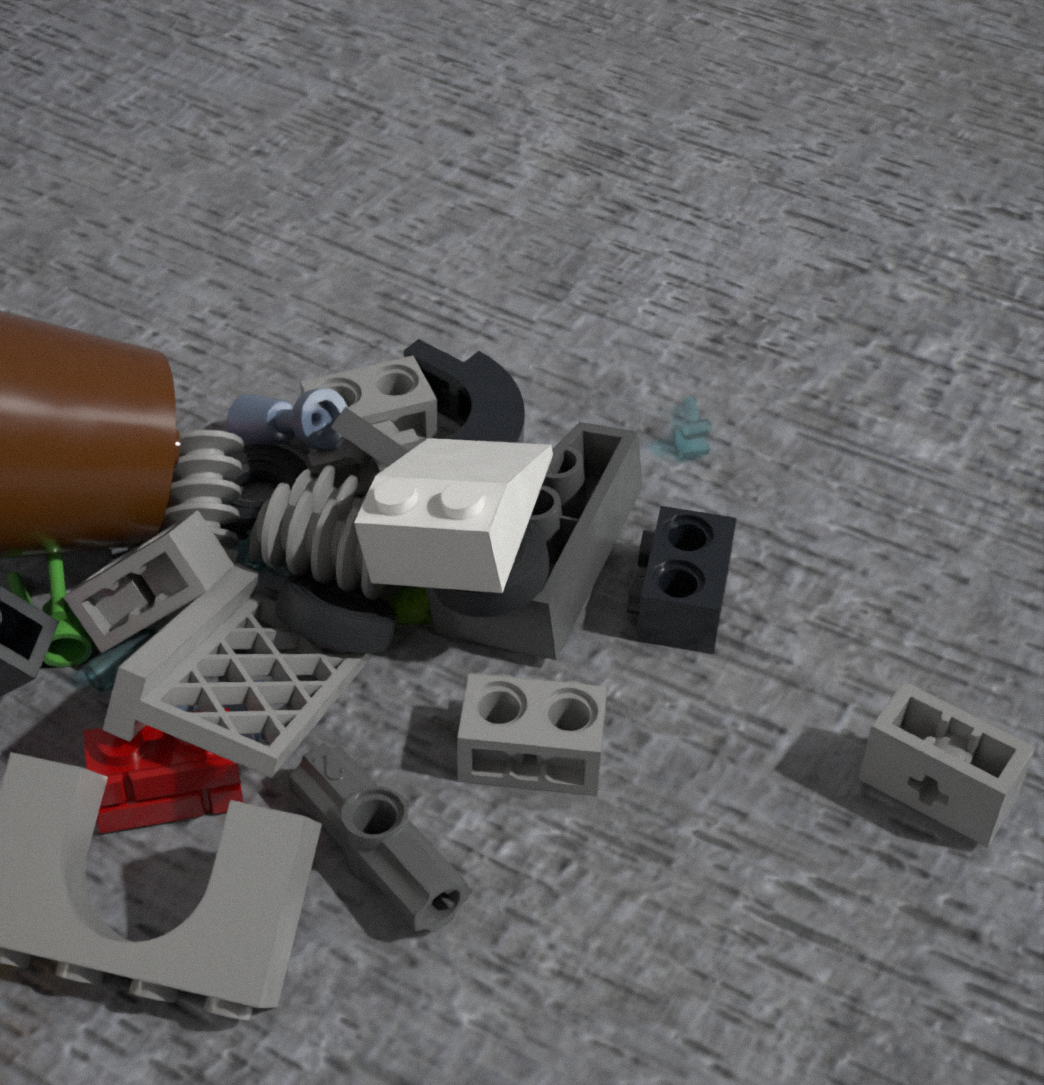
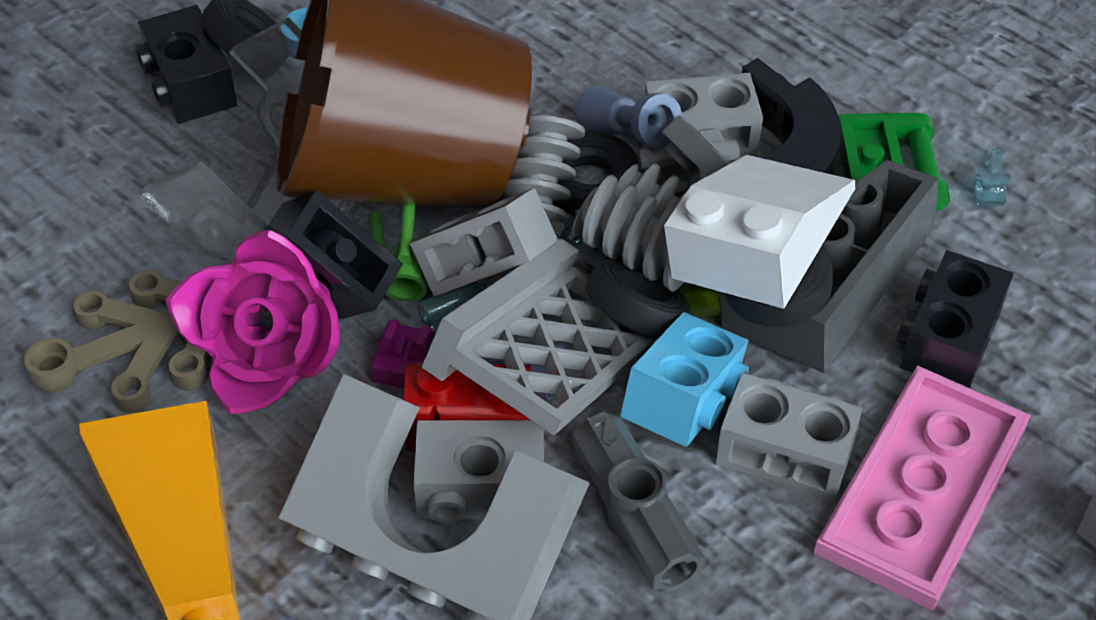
camera: 15 degrees right, 5 degrees up
none -> magenta tile [371,319,436,388]
none -> light grey brick [414,420,544,523]
none -> medium azure brick [620,312,749,447]
none -> bright pink tile [813,365,1031,611]
none -> green plate [839,113,950,212]

